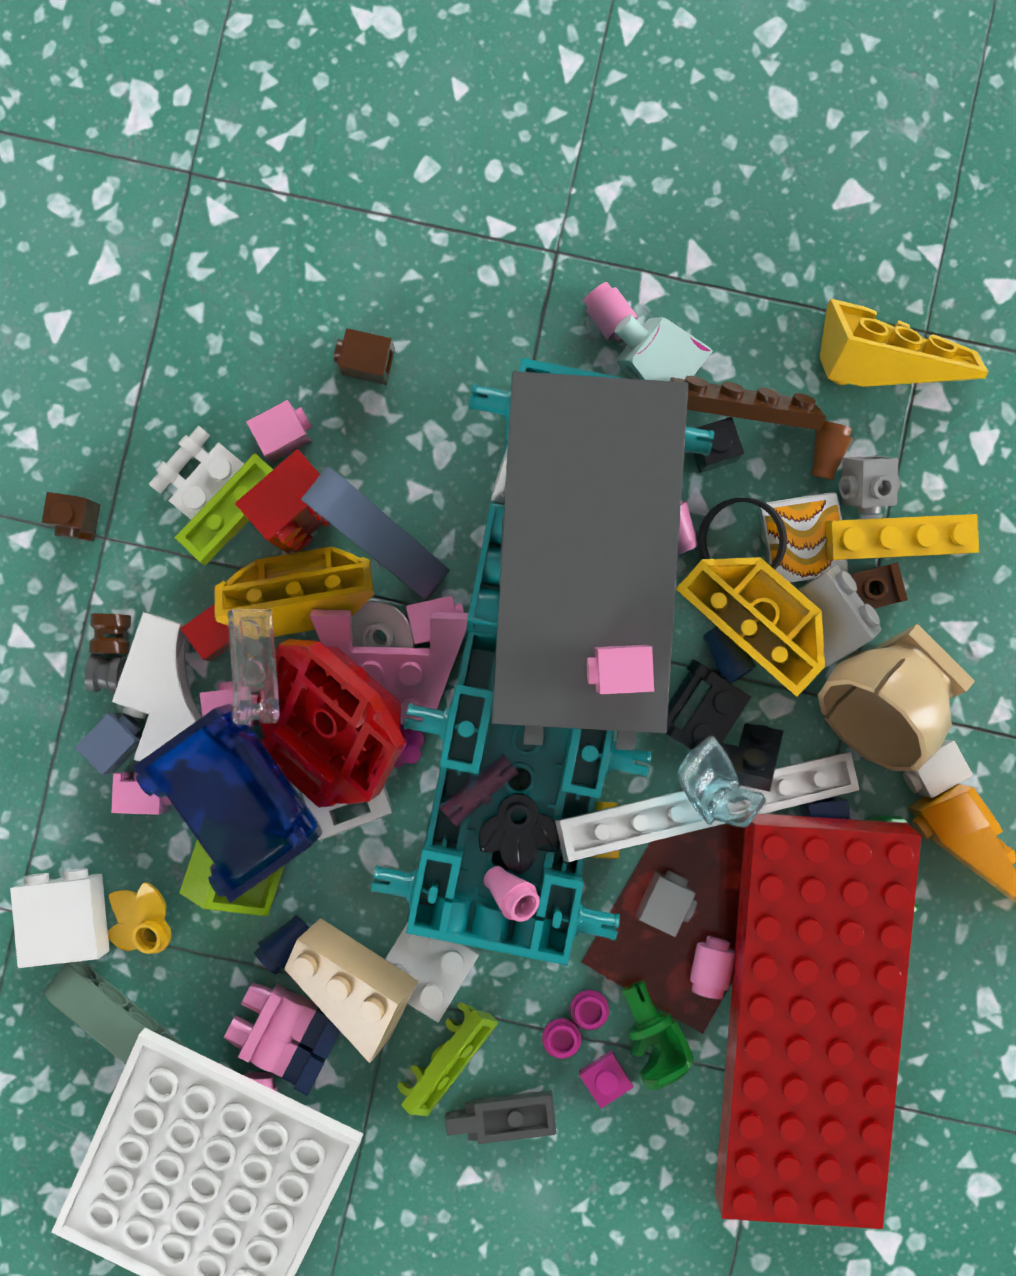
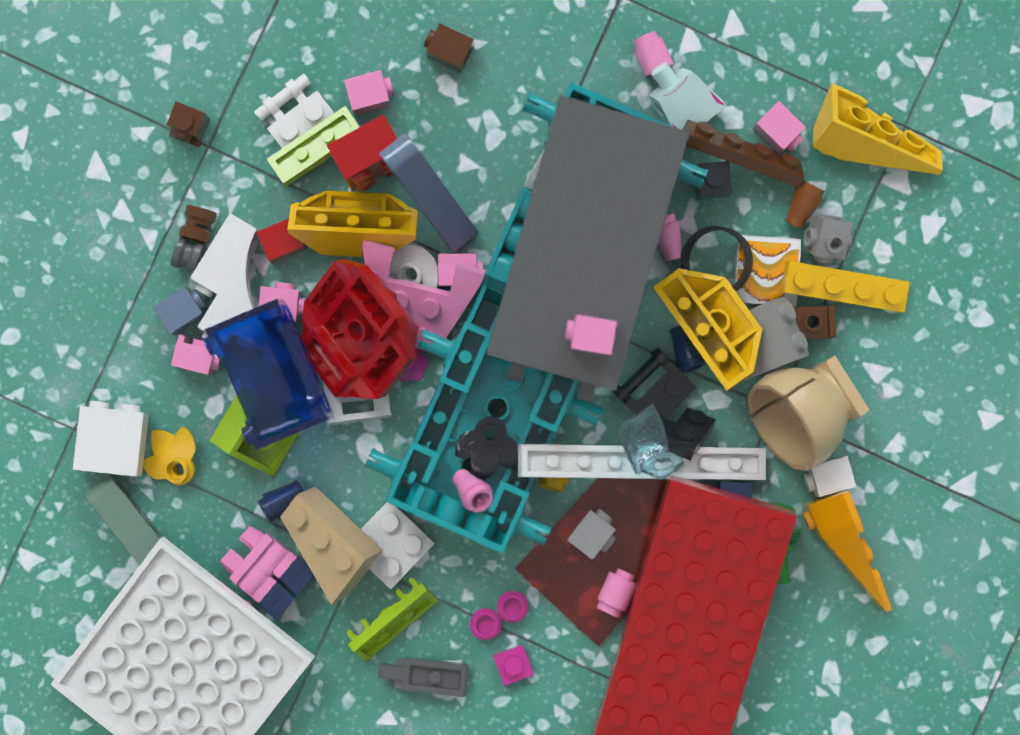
camera: 10 degrees right, 0 degrees up
clear plate [227,609,279,725] -> none
clear pink pin [440,753,519,827] -> none
green piece [621,980,694,1090] -> none
none -> bright pink brick [753,101,806,154]

